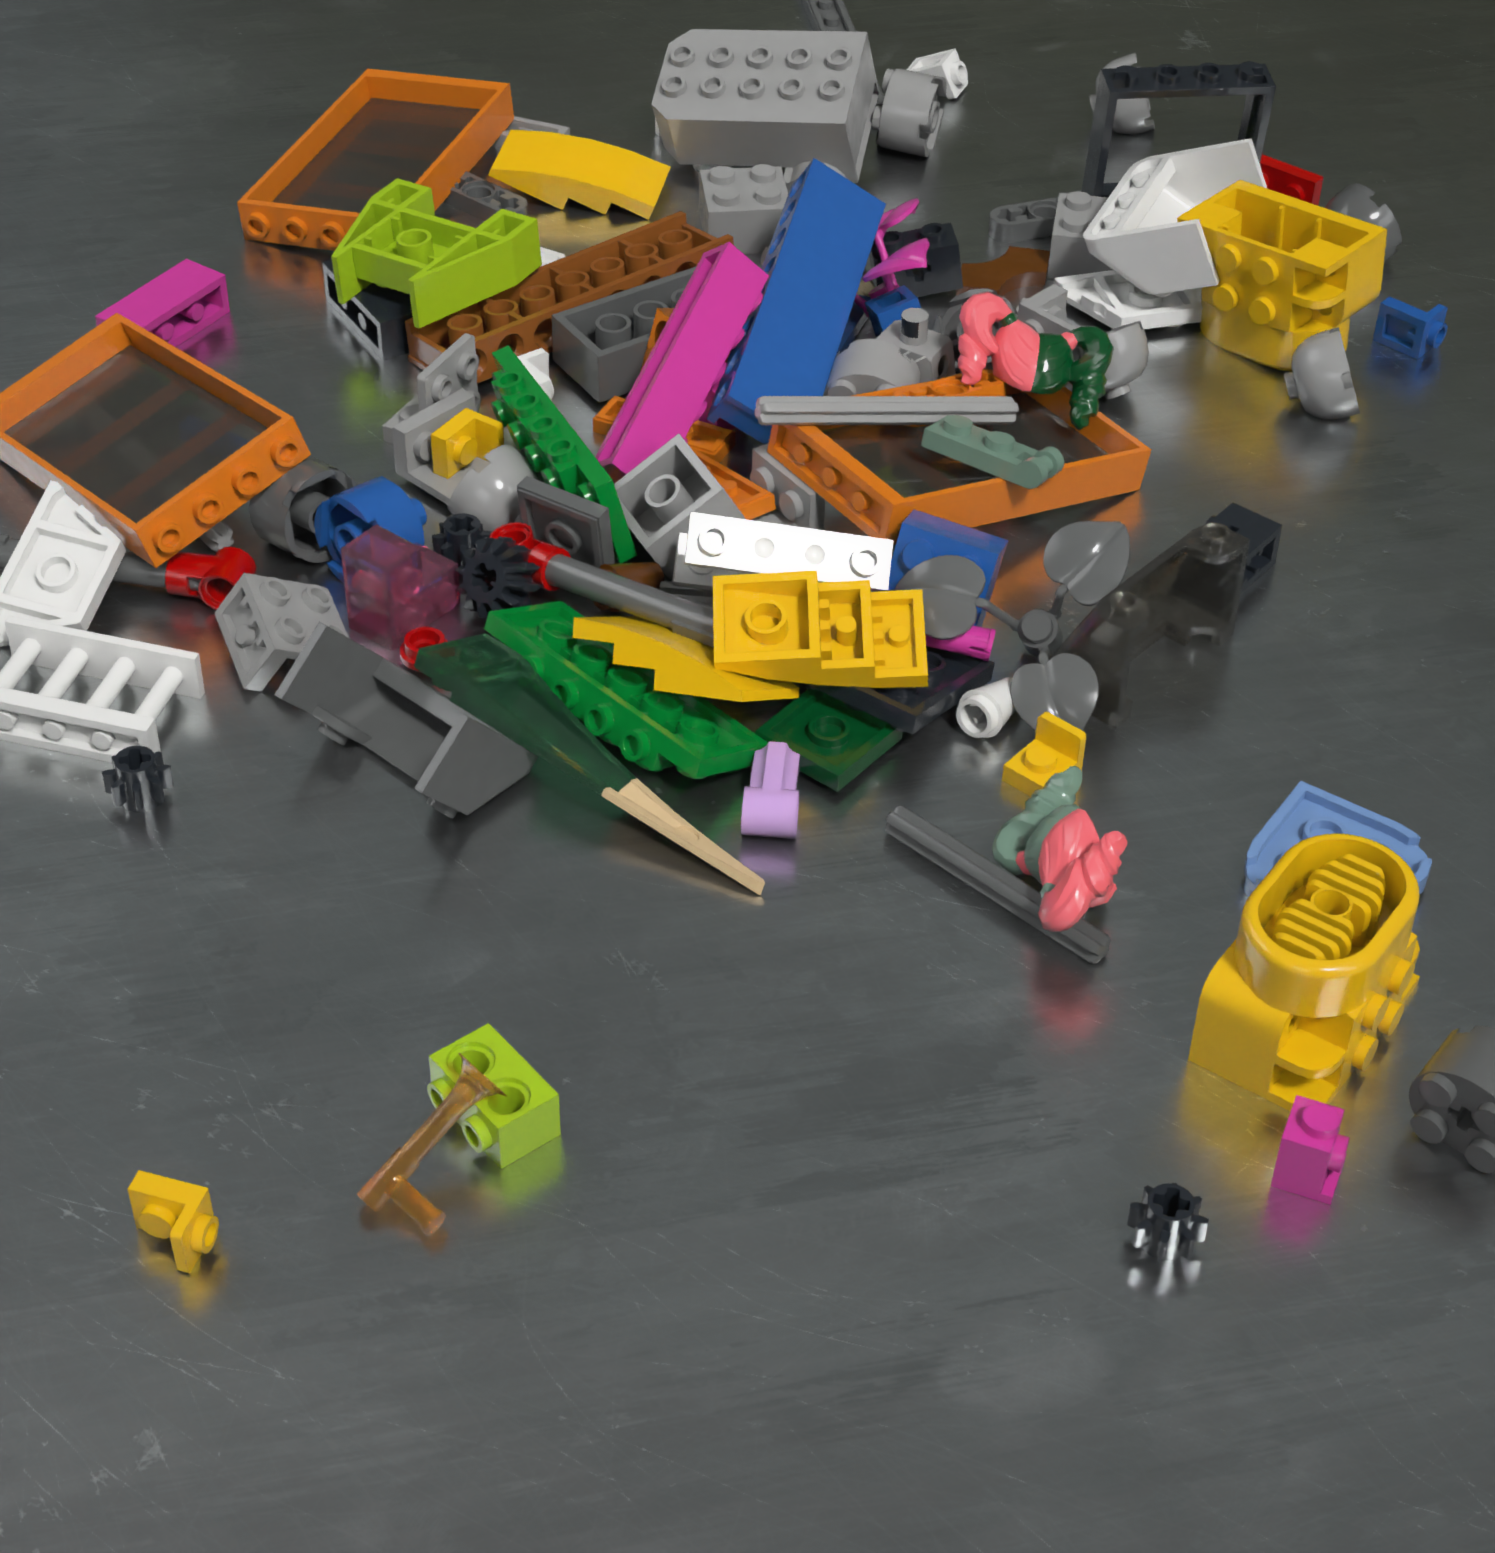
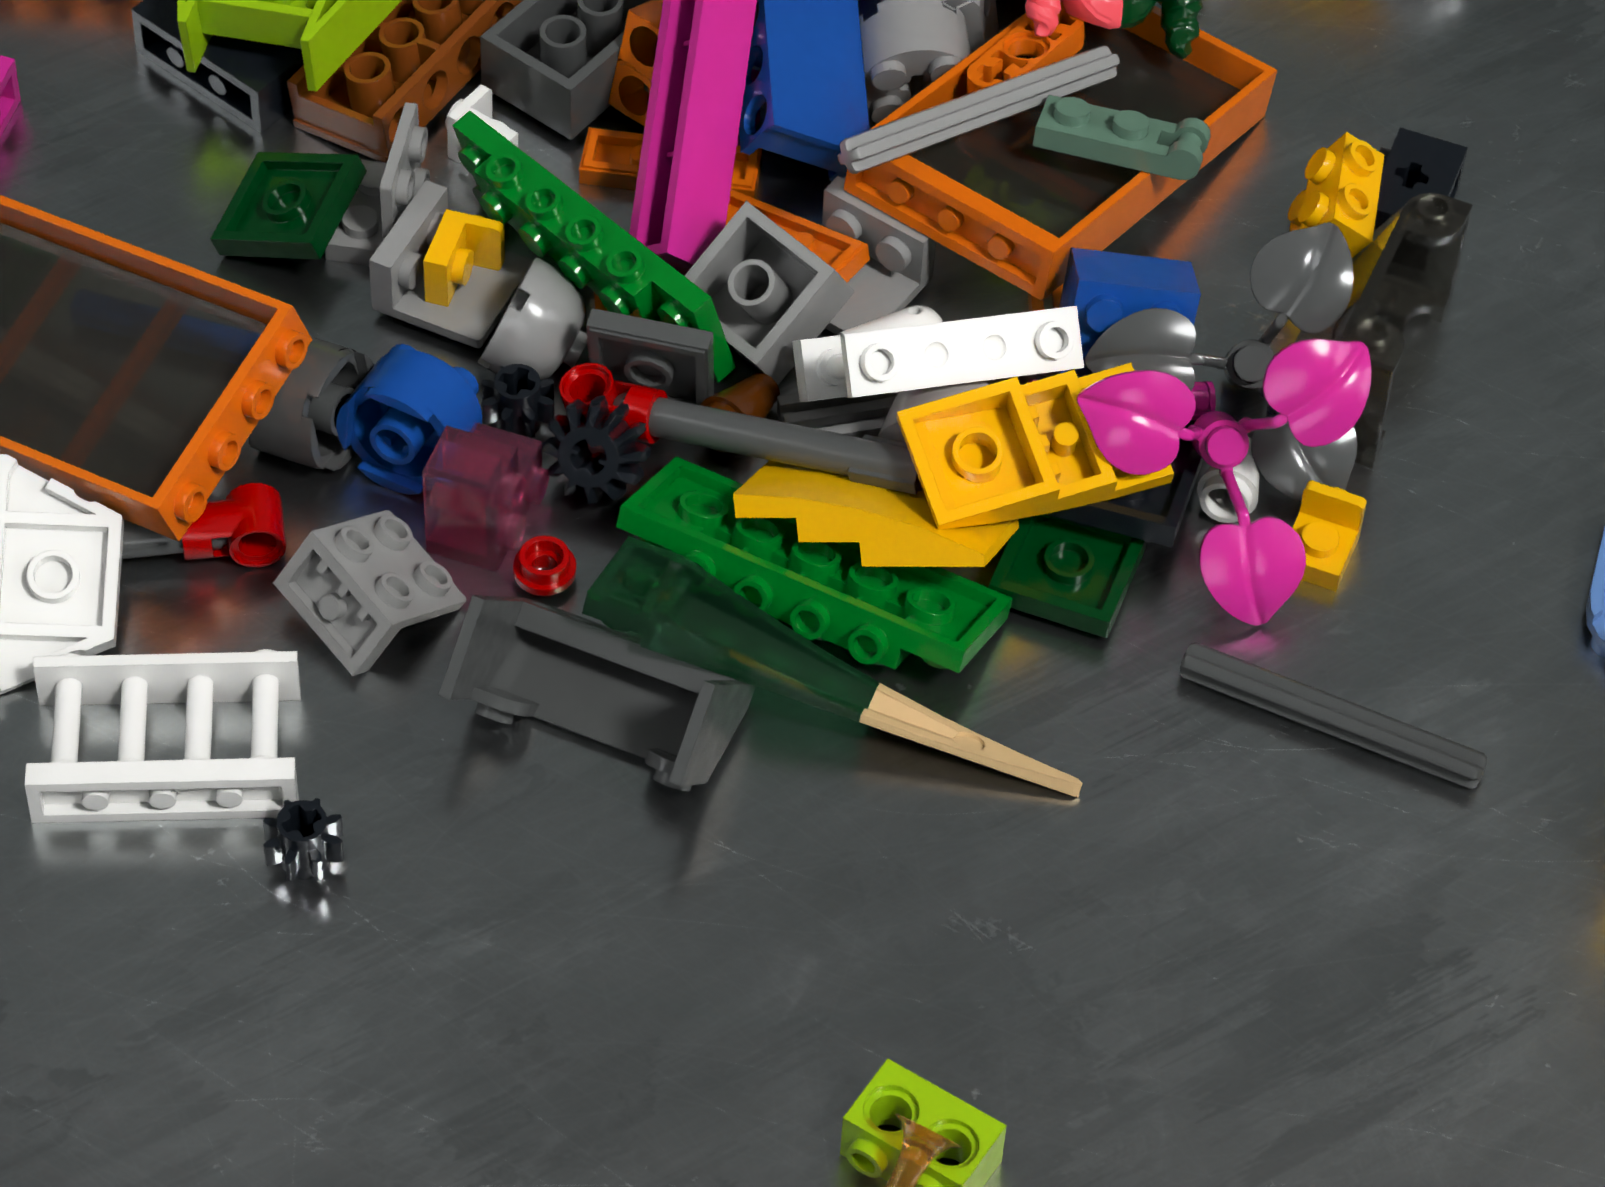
camera: 20 degrees left, 10 degrees up
lavender piece [741,742,800,839] -> none
coral hair [992,766,1128,932] -> none
none -> dark green plate [210,152,367,260]
none -> dark pink plant [1077,338,1371,626]
none -> yellow plate [1287,132,1384,258]

